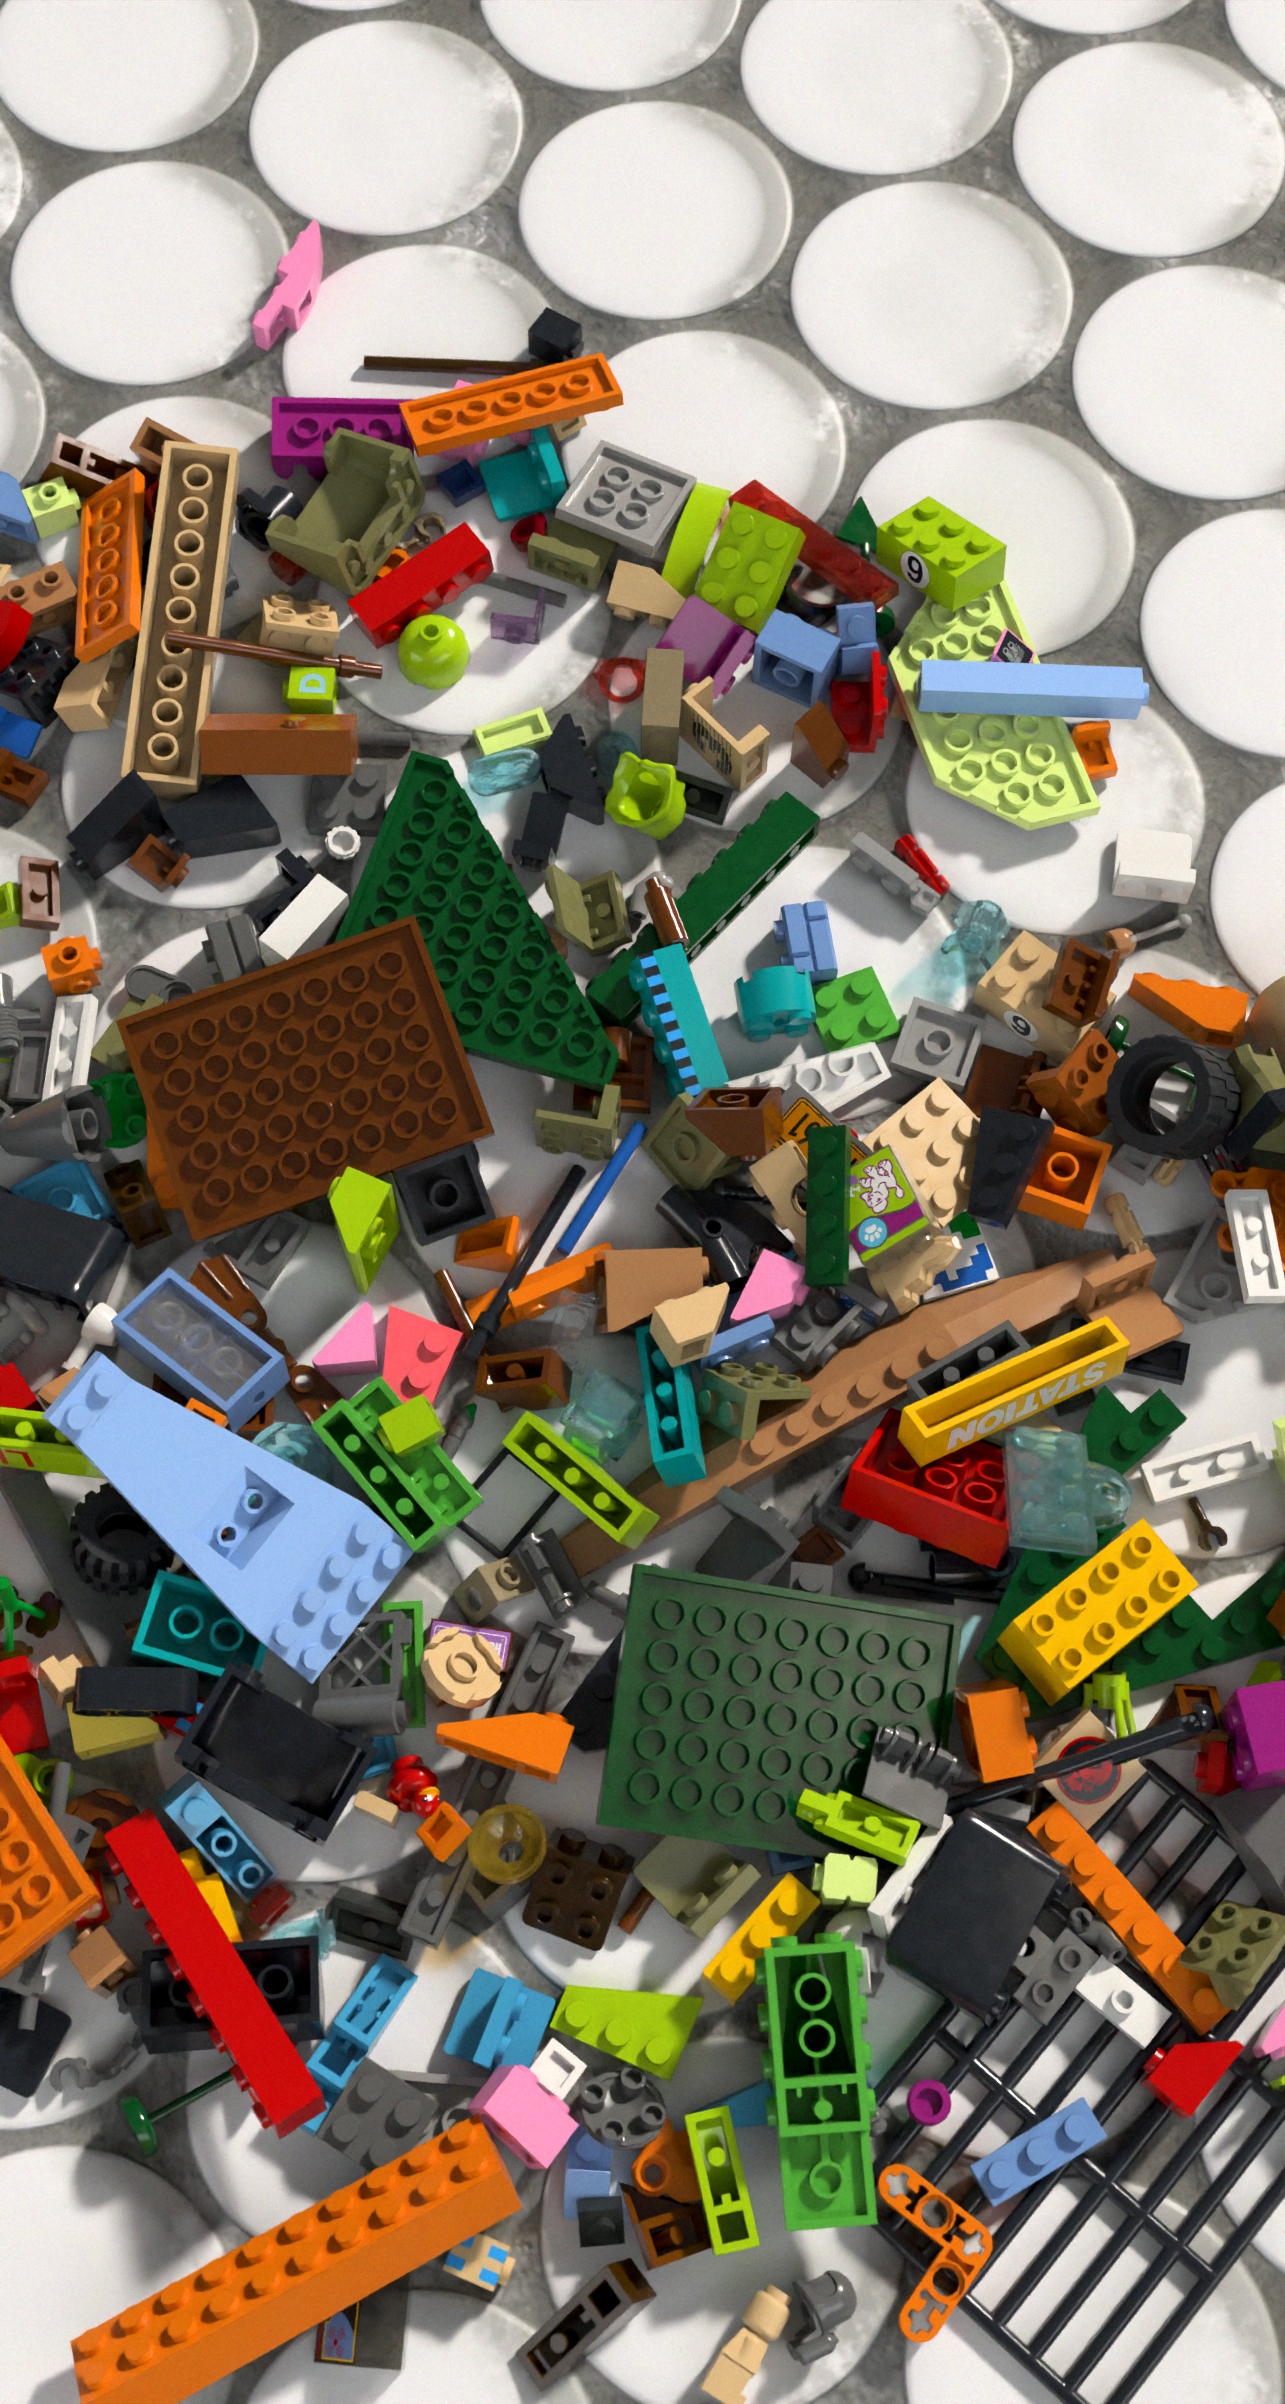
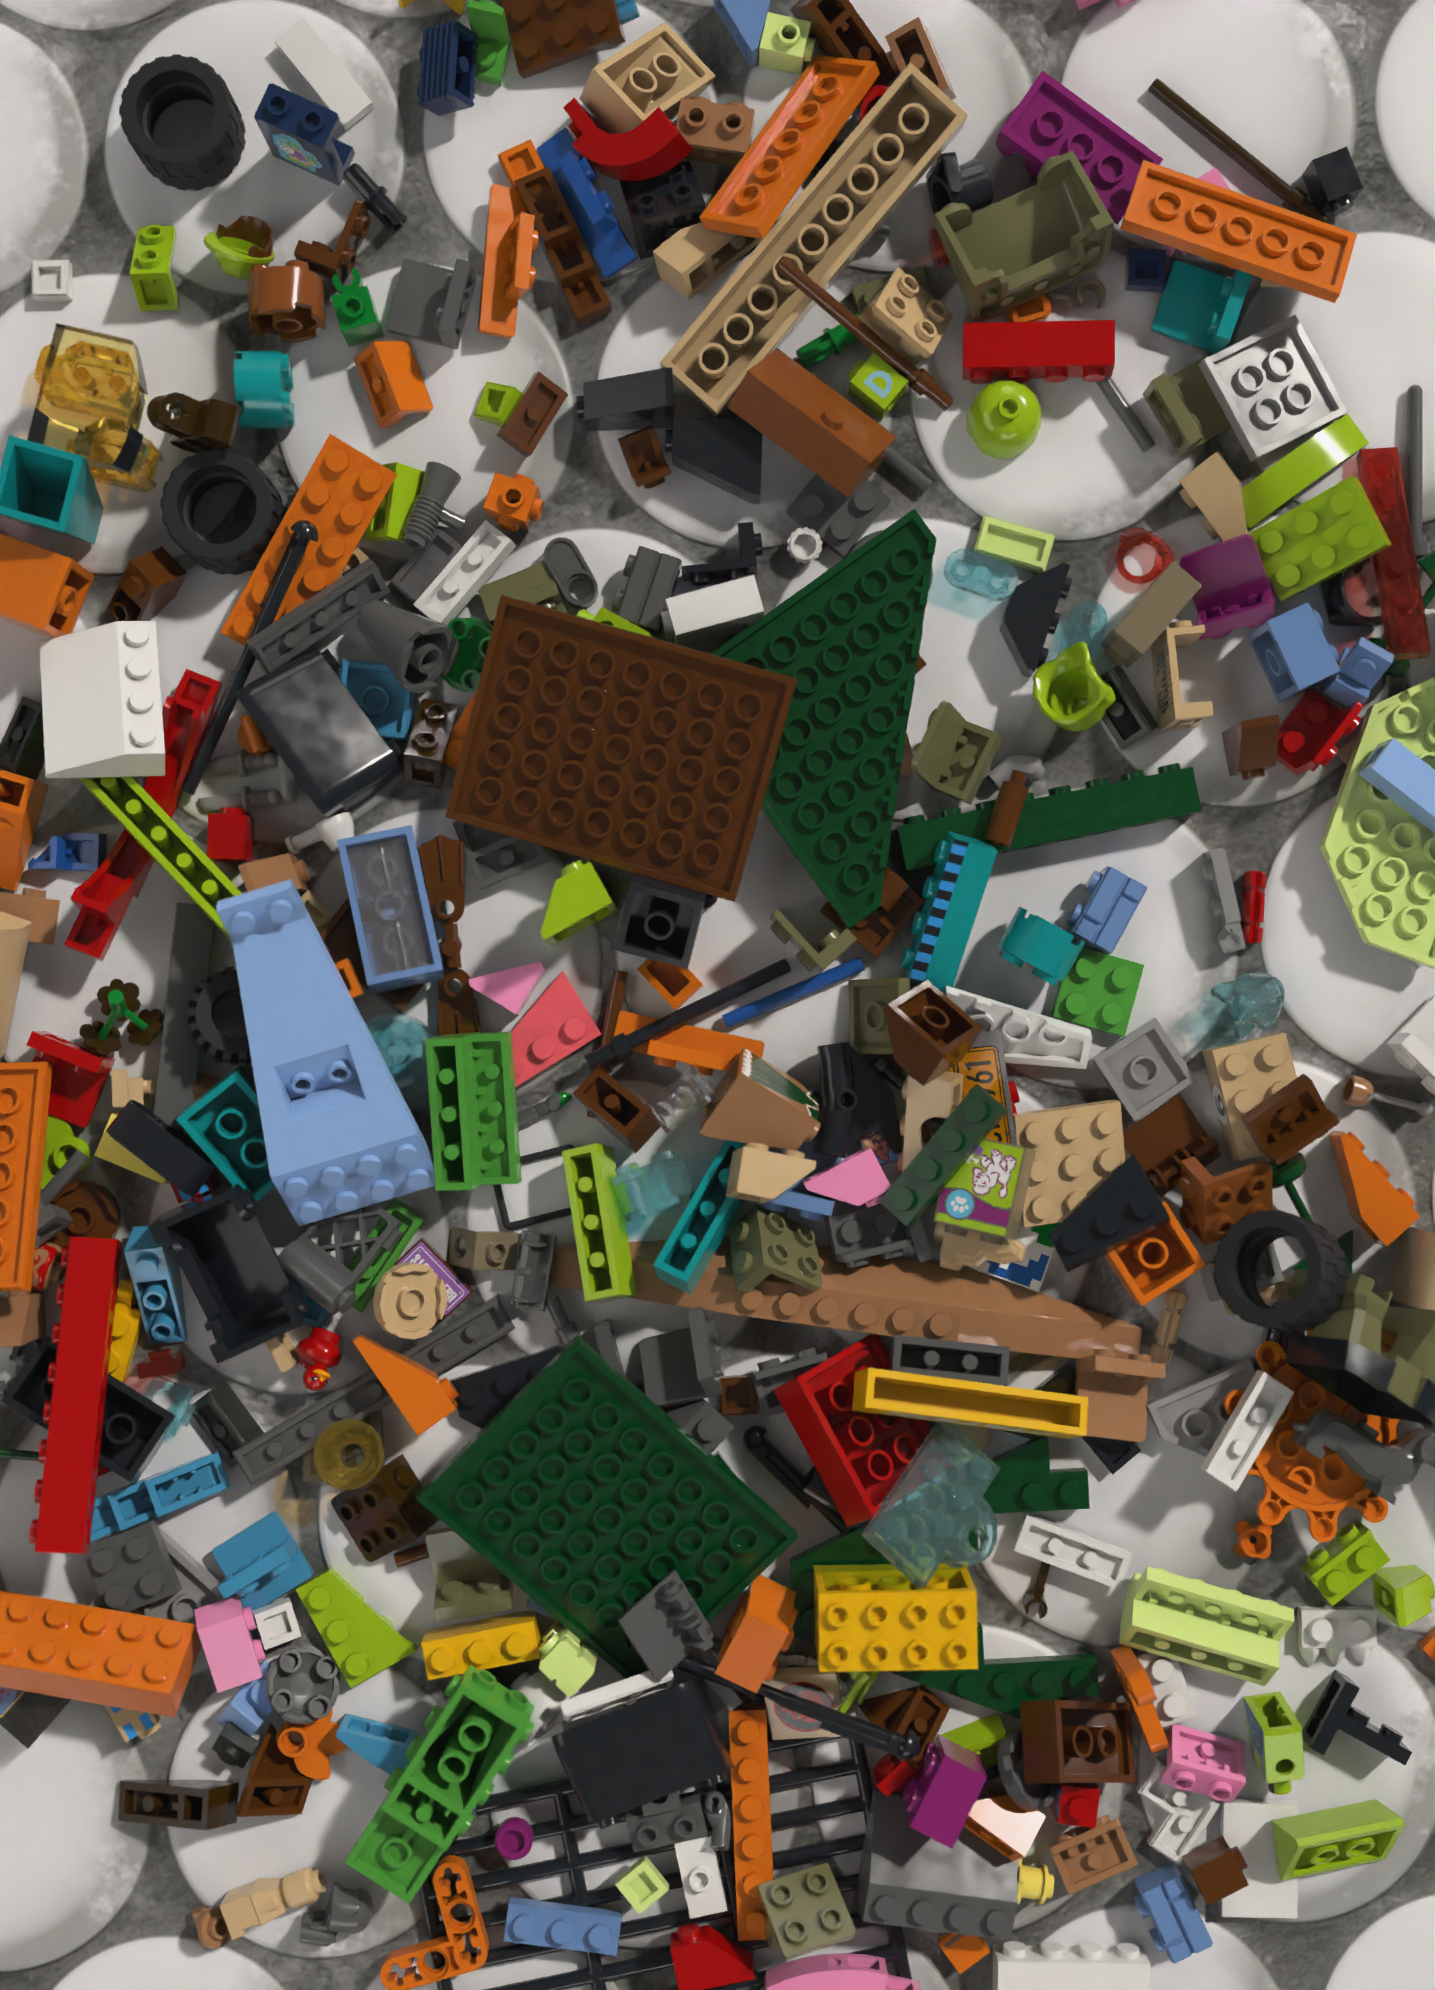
camera: 35 degrees right, 20 degrees up
lime brick [377,1394,447,1458] -> none
orange tile [415,1801,473,1863] -> none
clear purple bracket [490,588,546,645] -> none
dark red tile [510,512,547,553] -> none
black bracket [511,791,569,872] -> none
lime slope [684,2105,760,2256] -> none
lime hinge [796,1788,921,1867] -> none
none -> yellowish green plate [615,1855,669,1915]
none -> green axle [796,313,865,369]
none -> dark grey piece [1399,385,1430,563]

